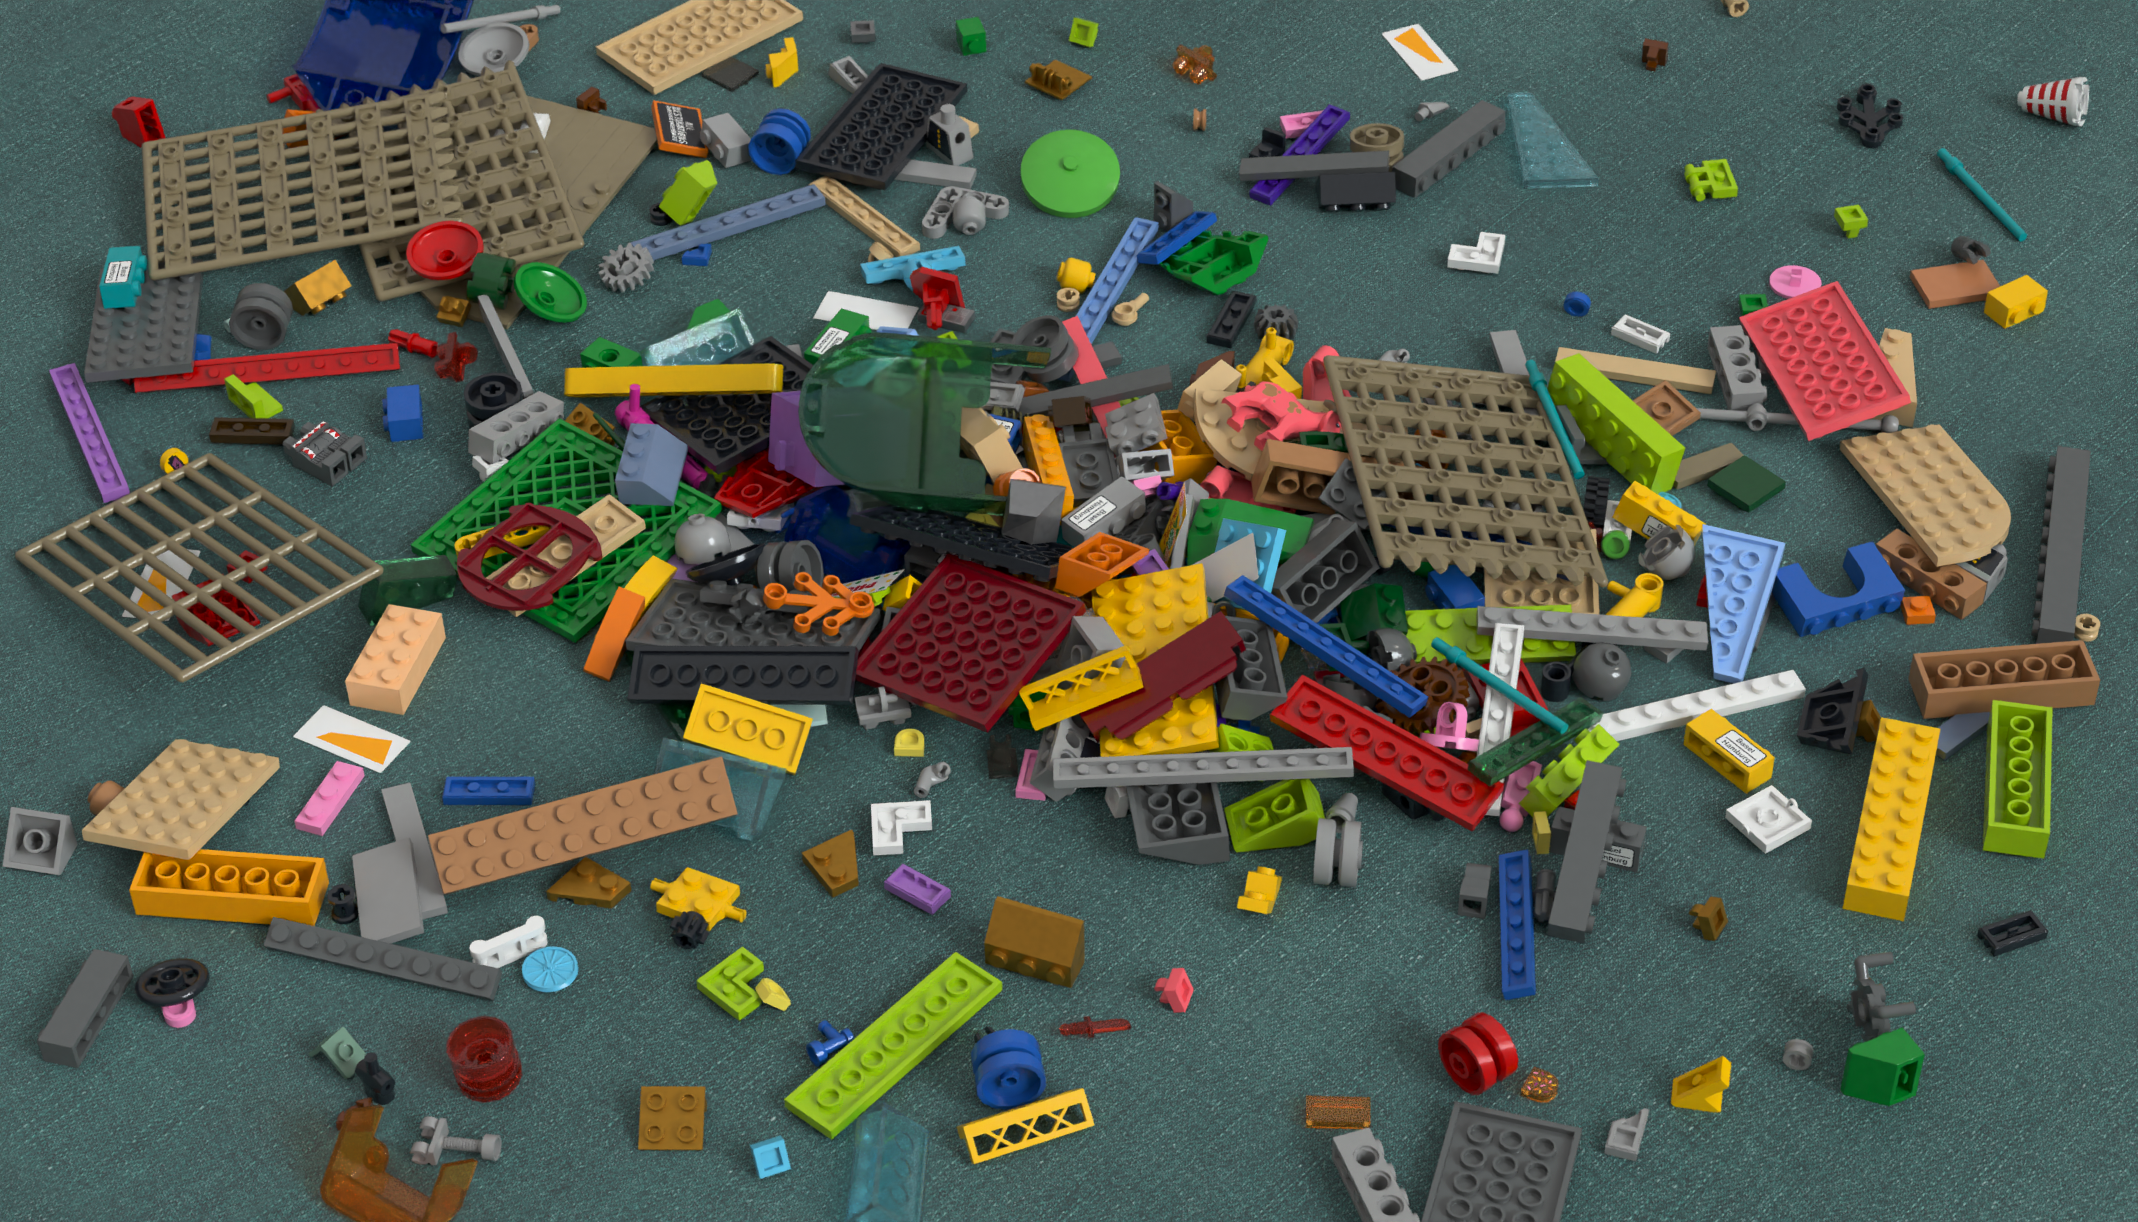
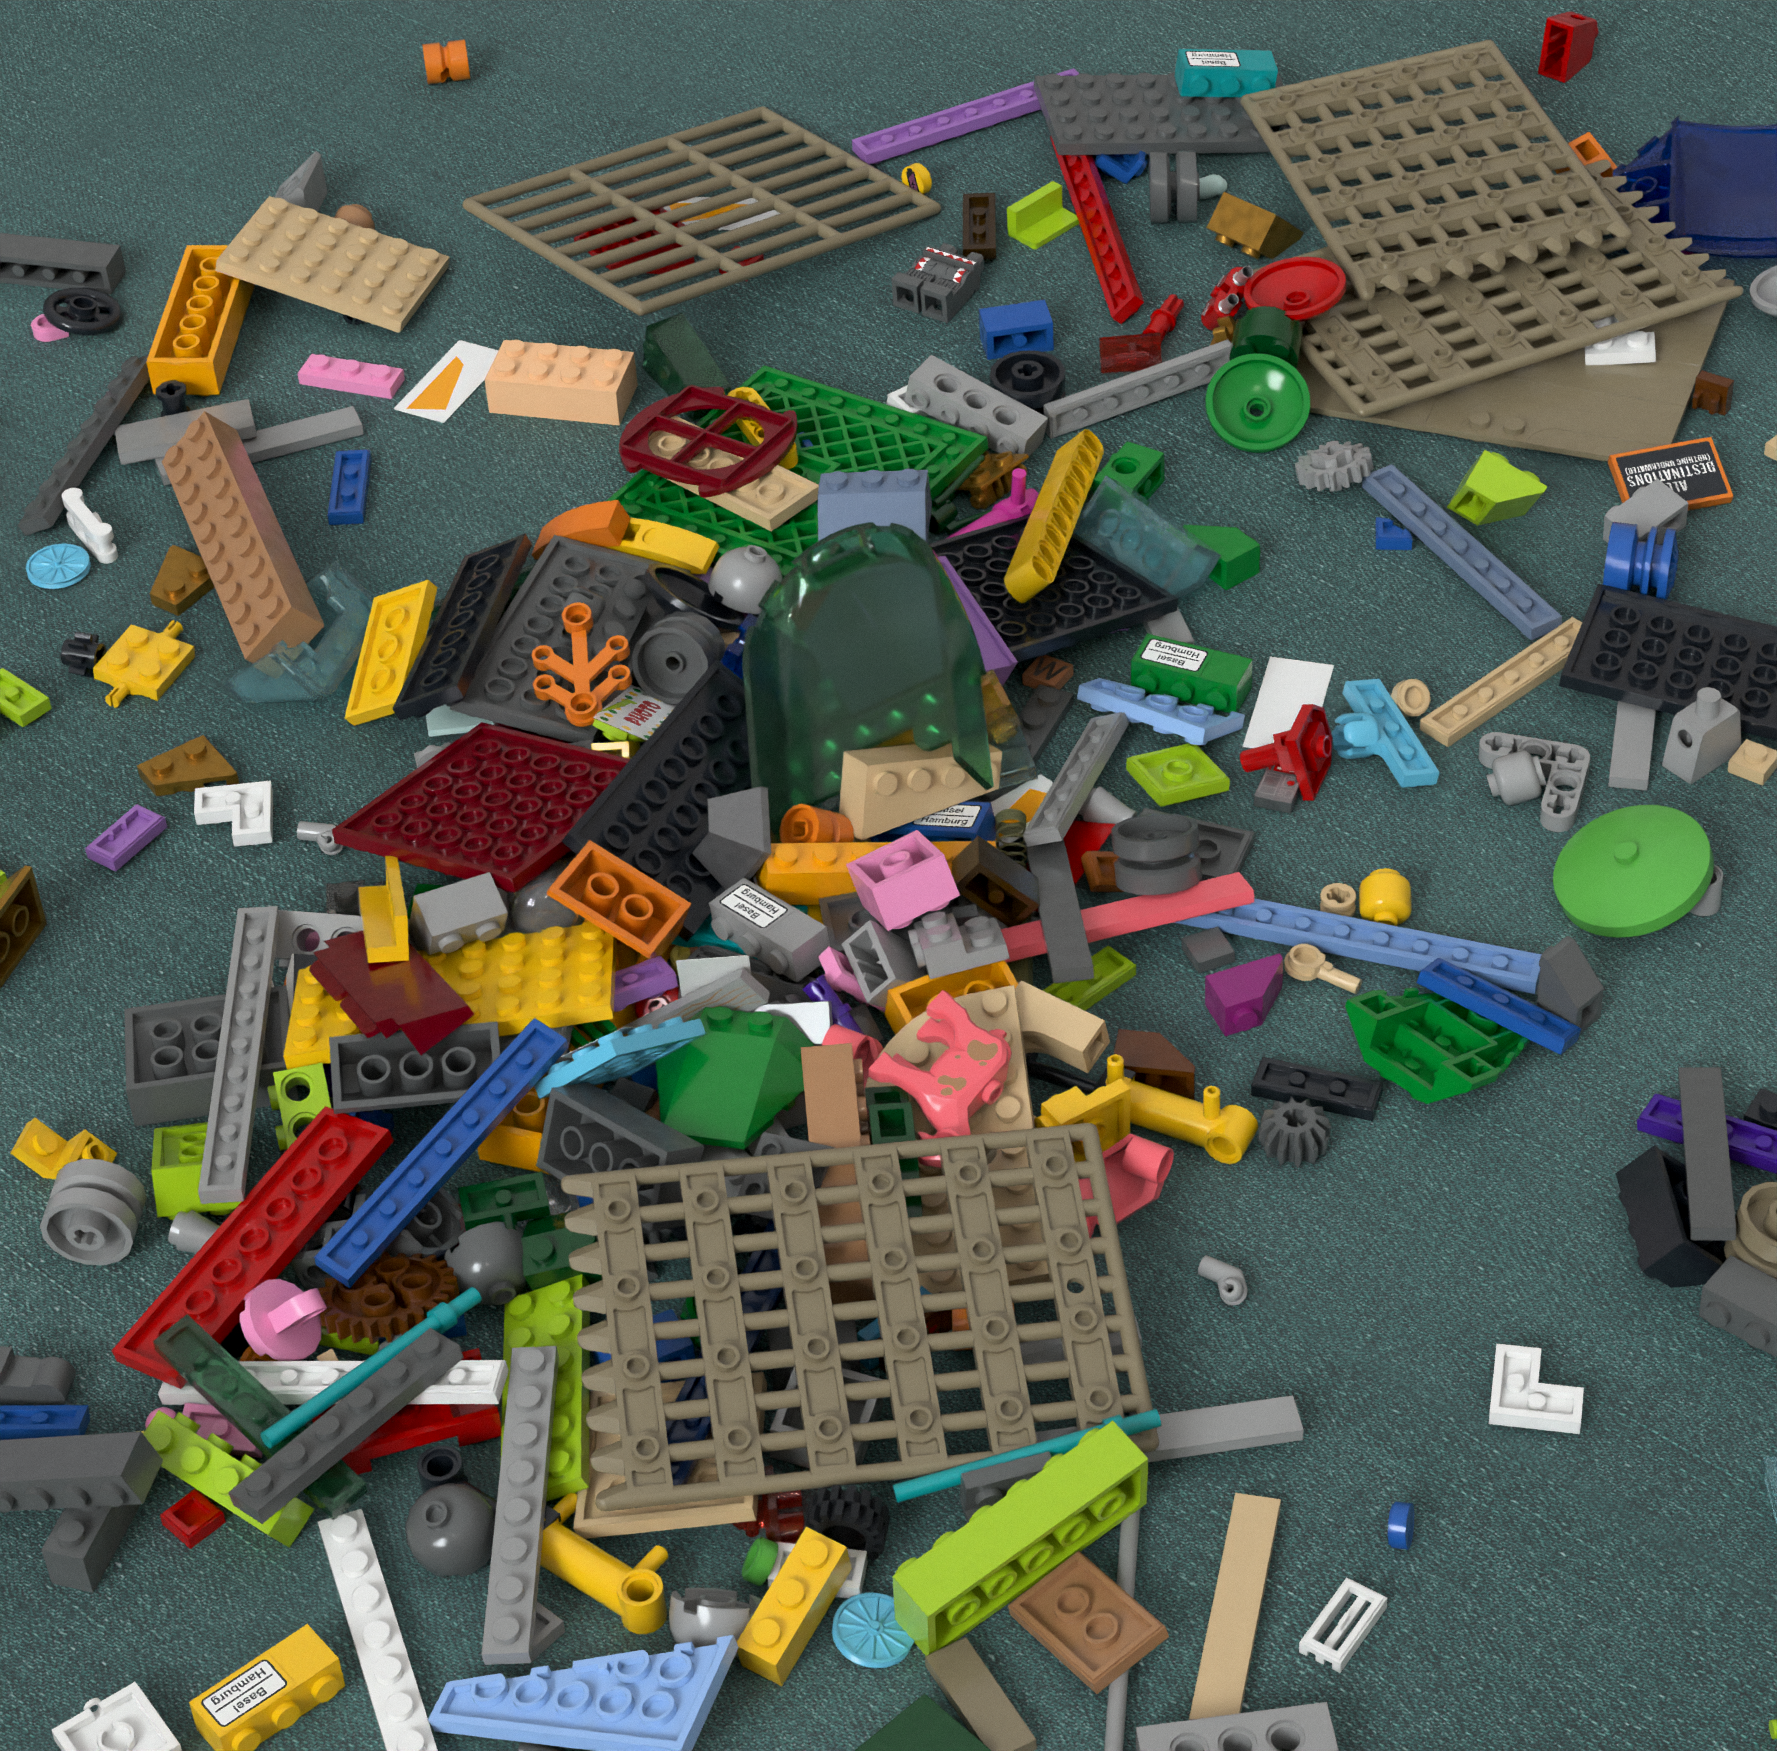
camera: 90 degrees right, 0 degrees up
none -> dark grey plate [228,1328,464,1524]
none -> bright pink brick [846,830,960,931]
none -> red piece [1201,266,1253,330]
none -> magenta slope [1205,953,1283,1036]

